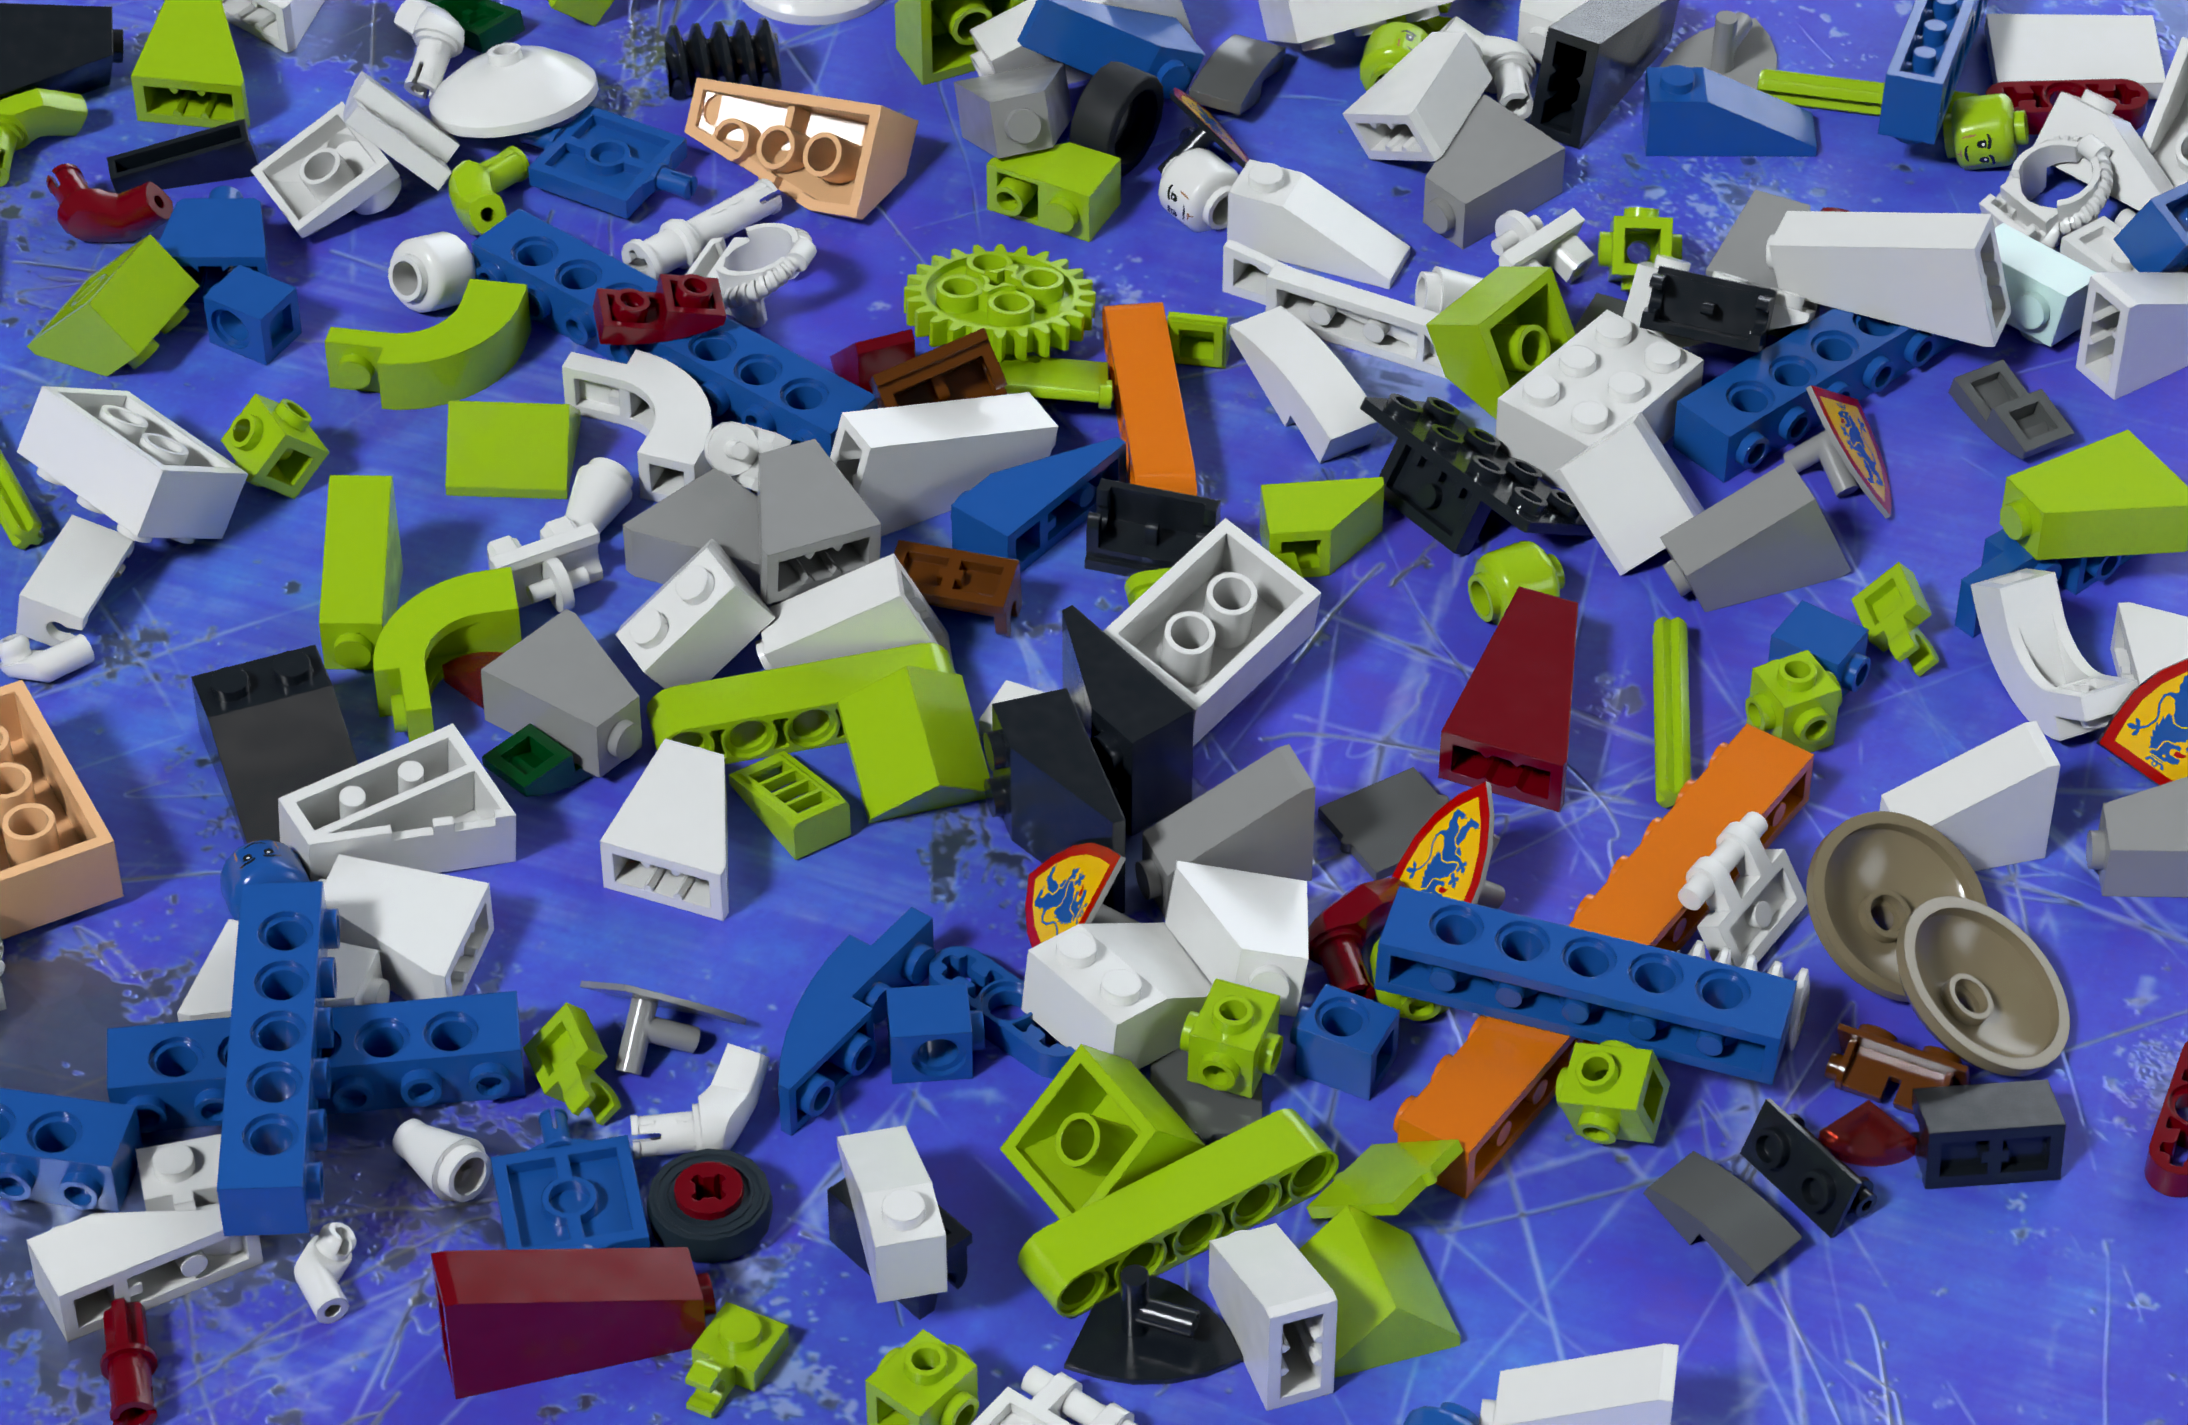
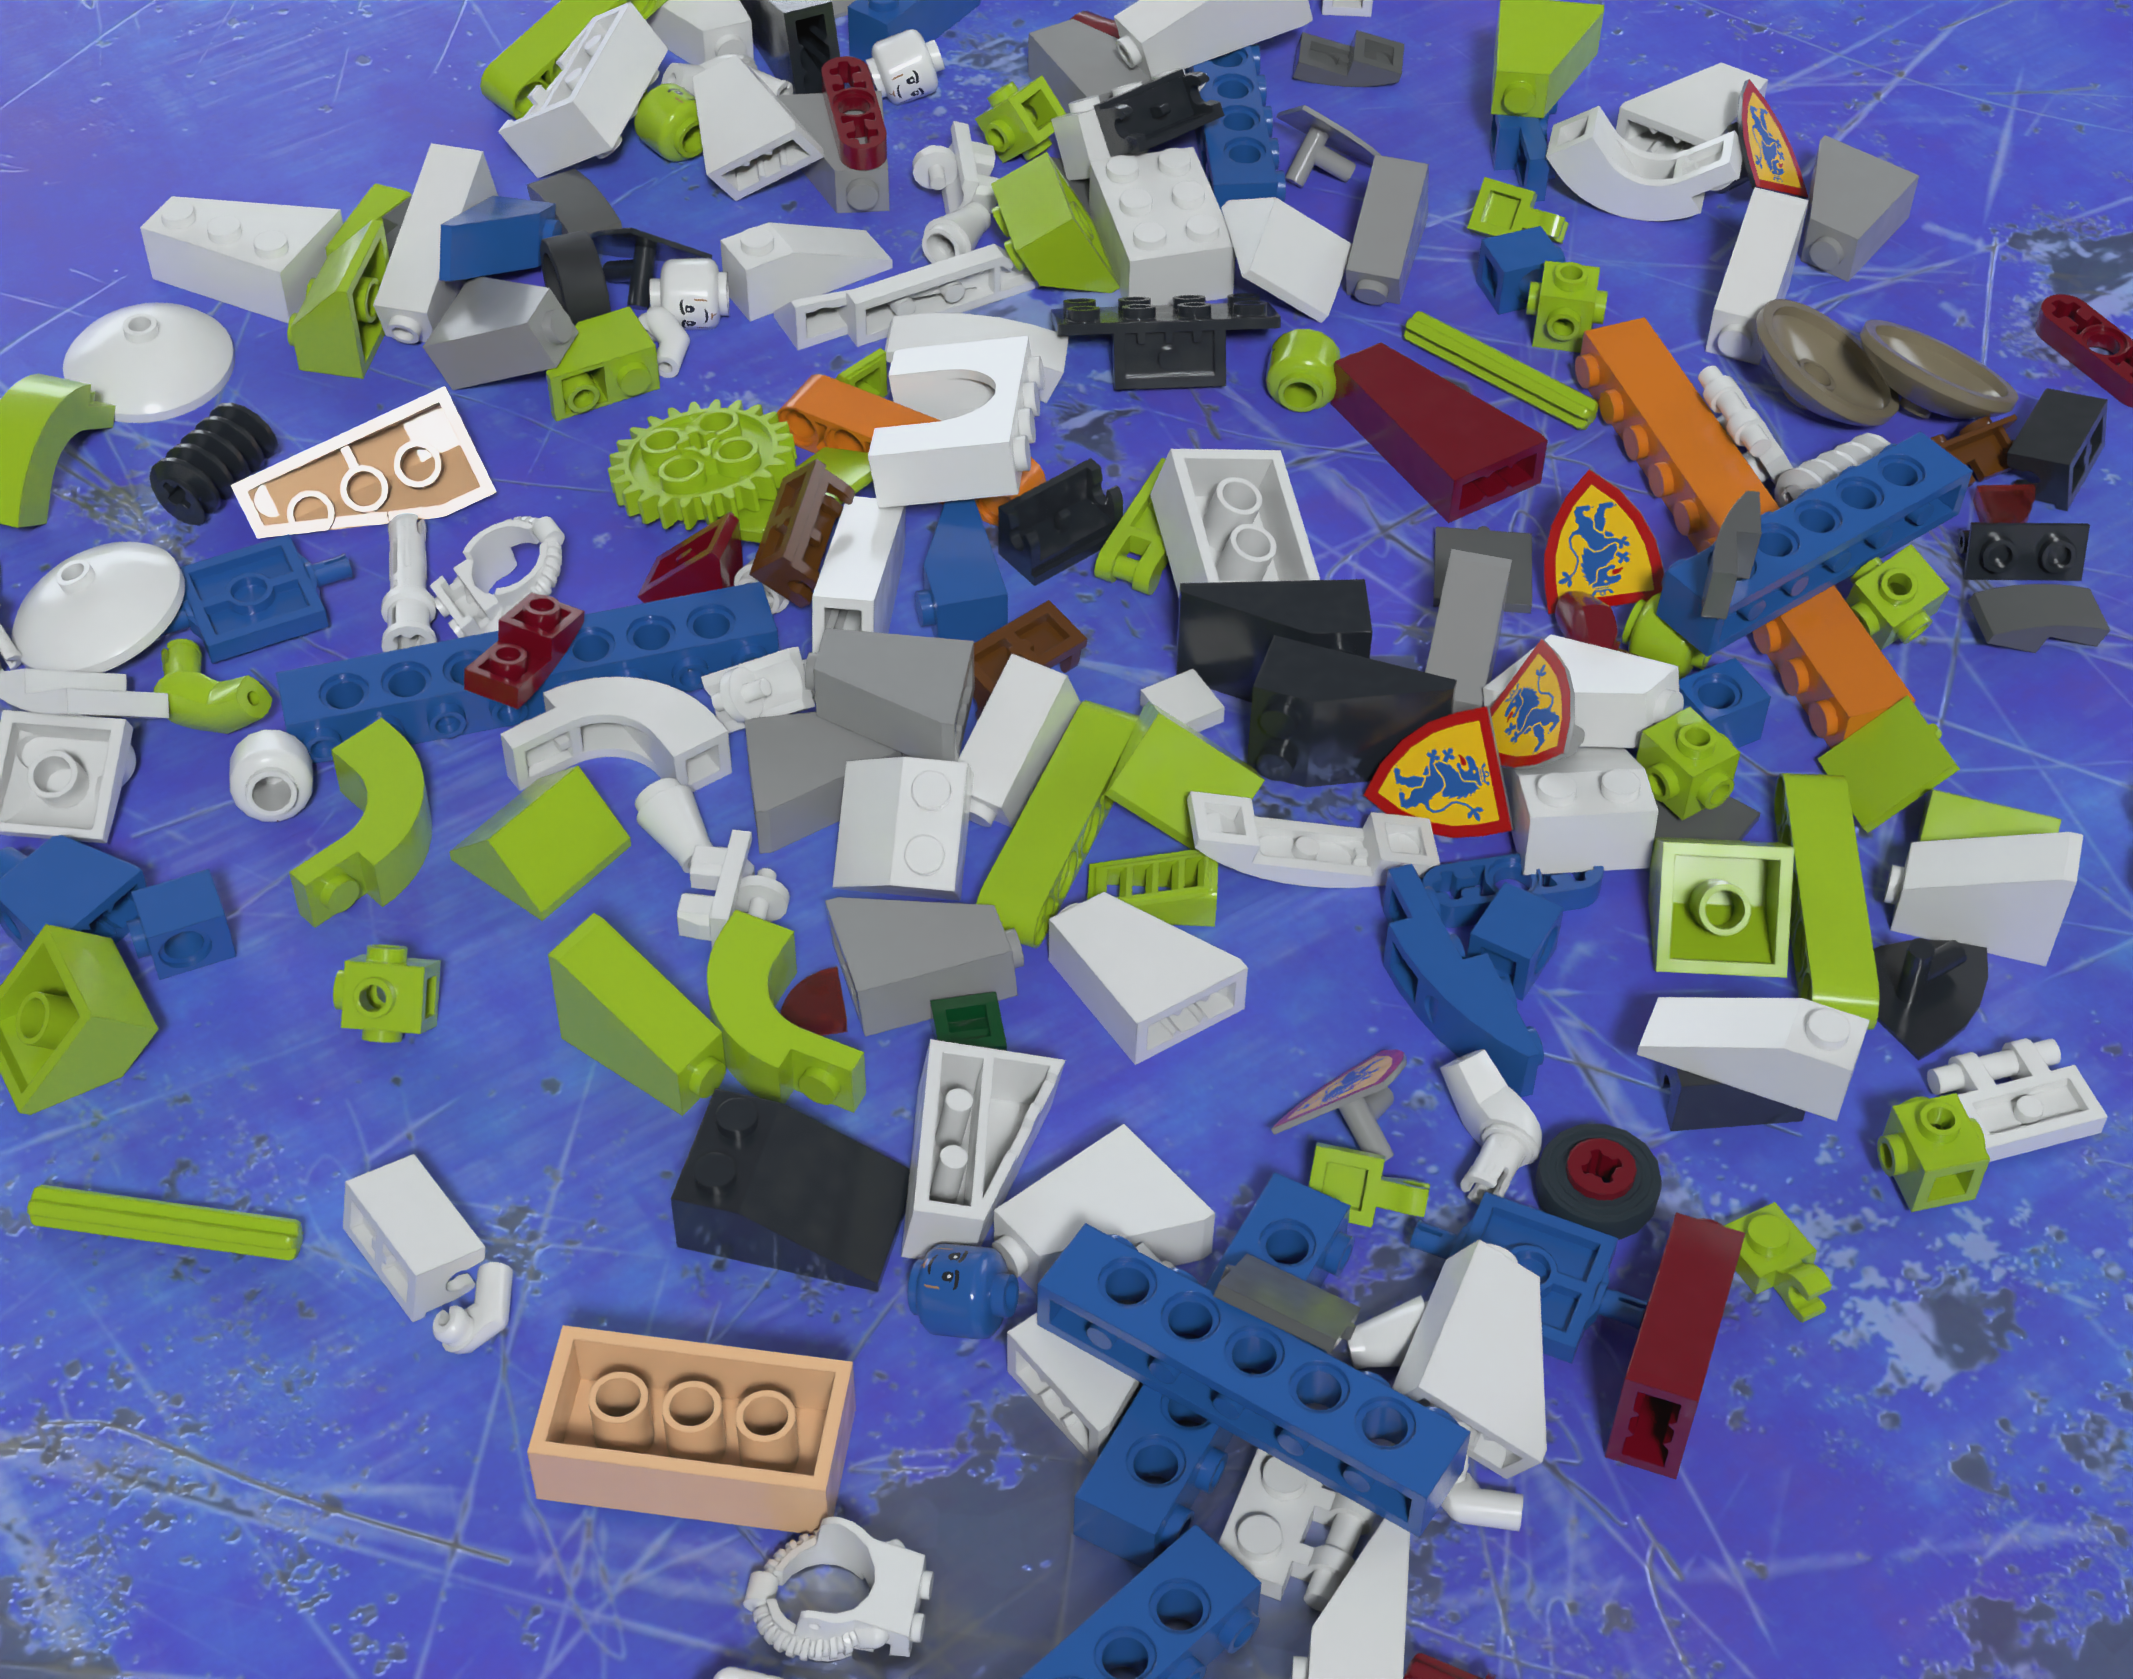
camera: 55 degrees left, 5 degrees up
white brick [17,386,248,544] -> none
lime slope [1259,477,1385,578] -> none
none -> white arm [638,306,690,378]
none -> dark red beam [821,56,887,170]
none -> white head [866,29,945,105]
none -> white arch [868,336,1045,508]
none -> white slope [1187,791,1440,888]
none -> dark grey piece [1213,1254,1361,1353]
none -> white slope [1392,1239,1547,1479]
none -> shield [1490,639,1585,770]
none -> dark grey slope [1701,491,1762,619]

